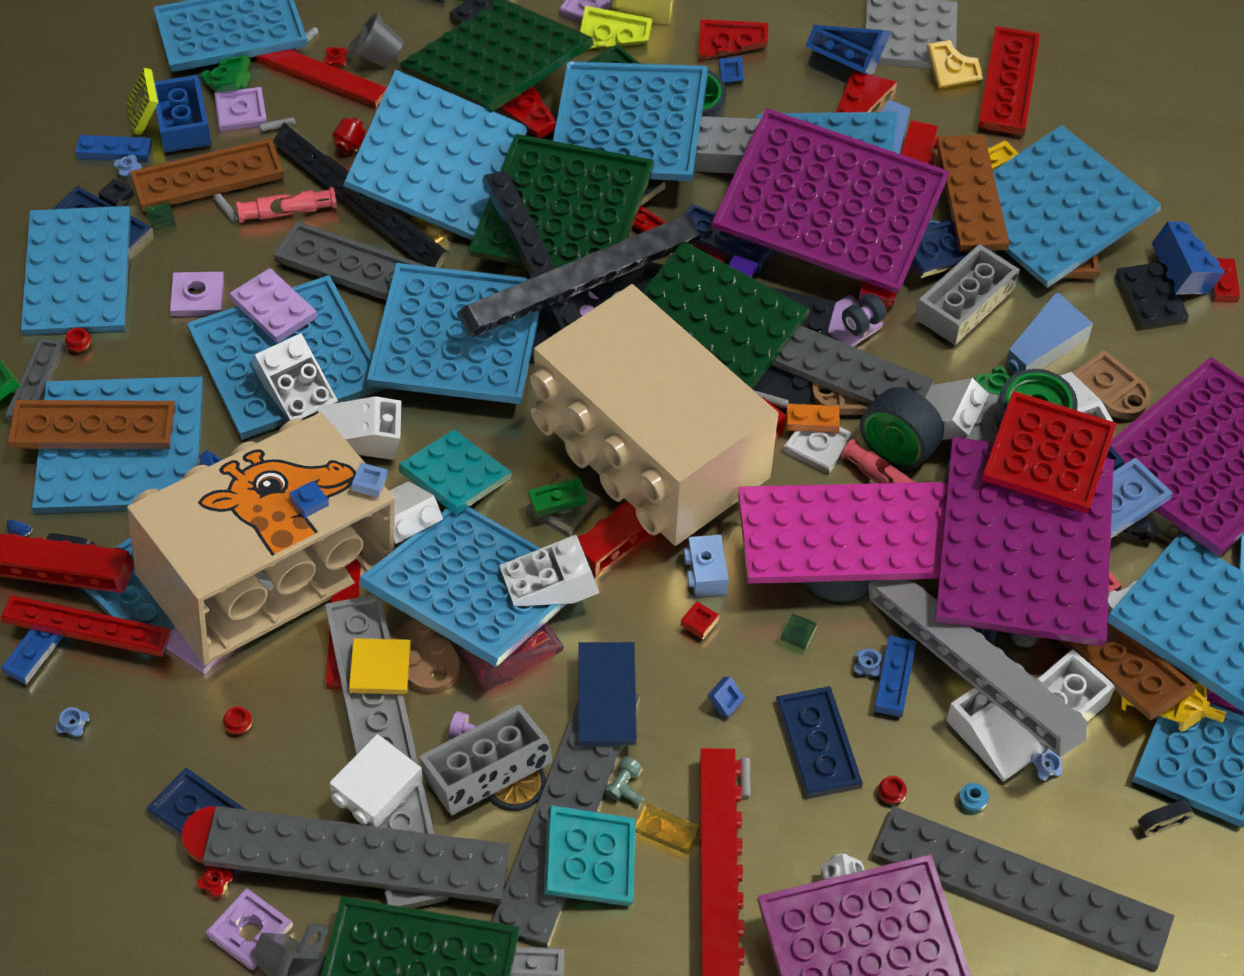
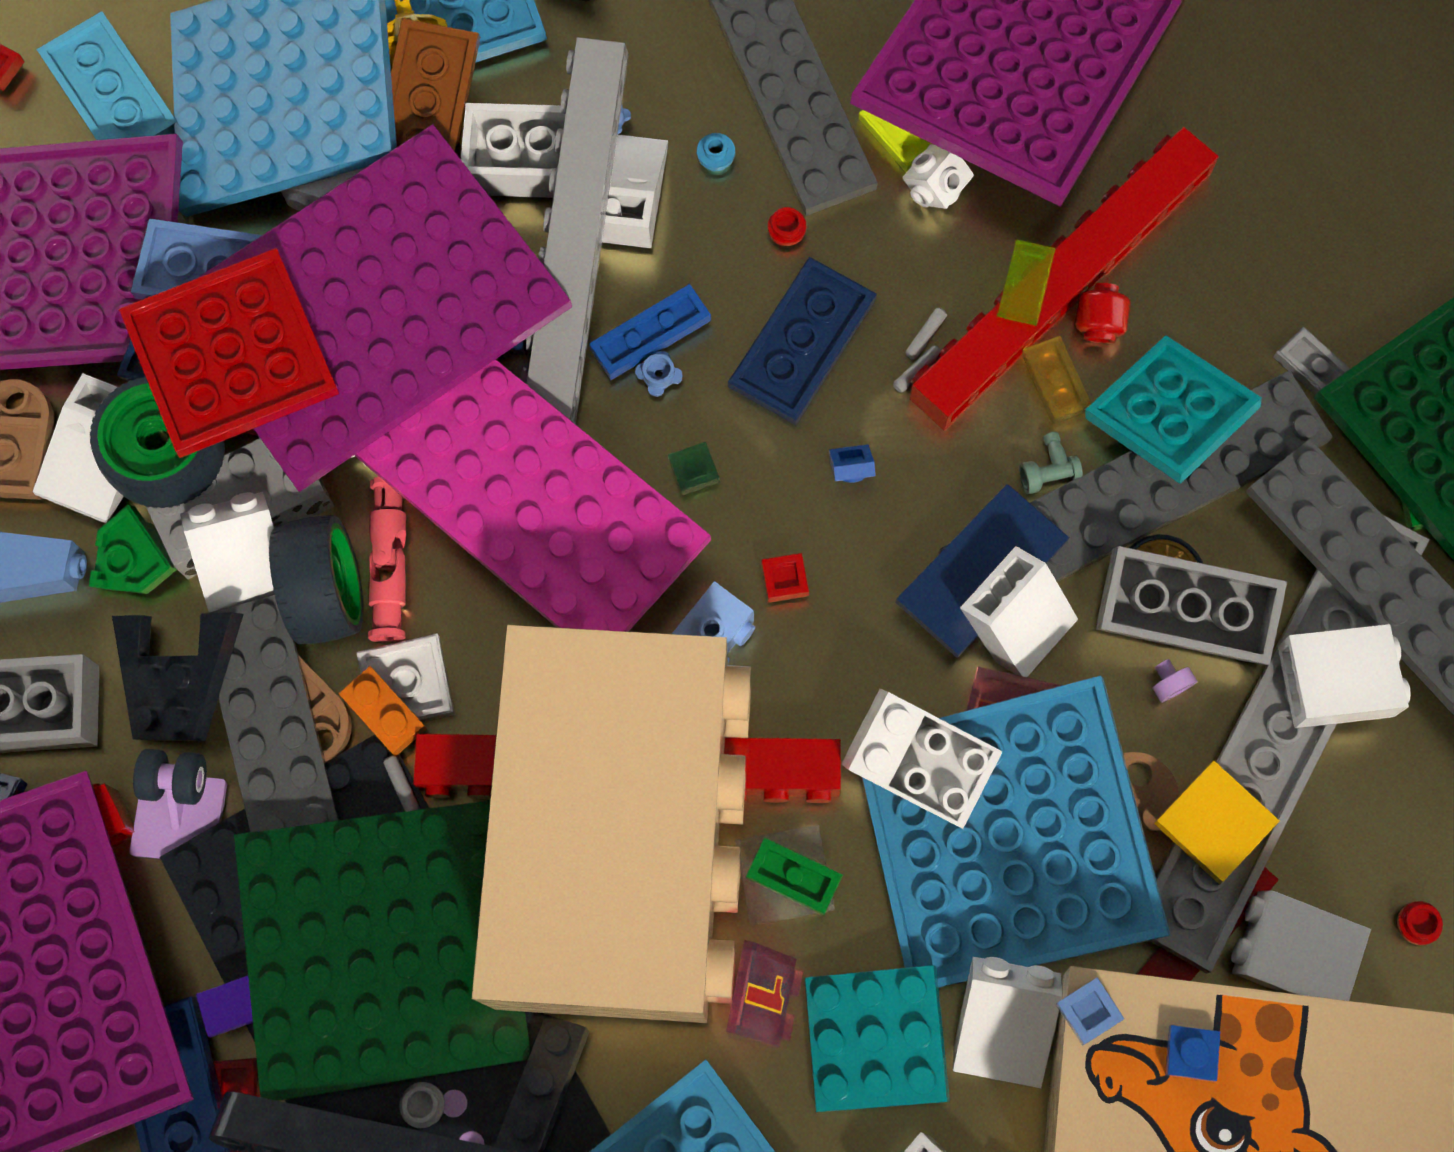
camera: 130 degrees left, 20 degrees up
none -> black wing [112,612,244,741]
none -> clear pink slope [726,940,803,1049]
none -> light grey piece [906,308,947,360]
none -> white brick [960,546,1078,680]
none -> clear neon green tile [997,239,1055,326]
none -> red head [1075,283,1131,343]
none -> white brick [1231,891,1371,1001]

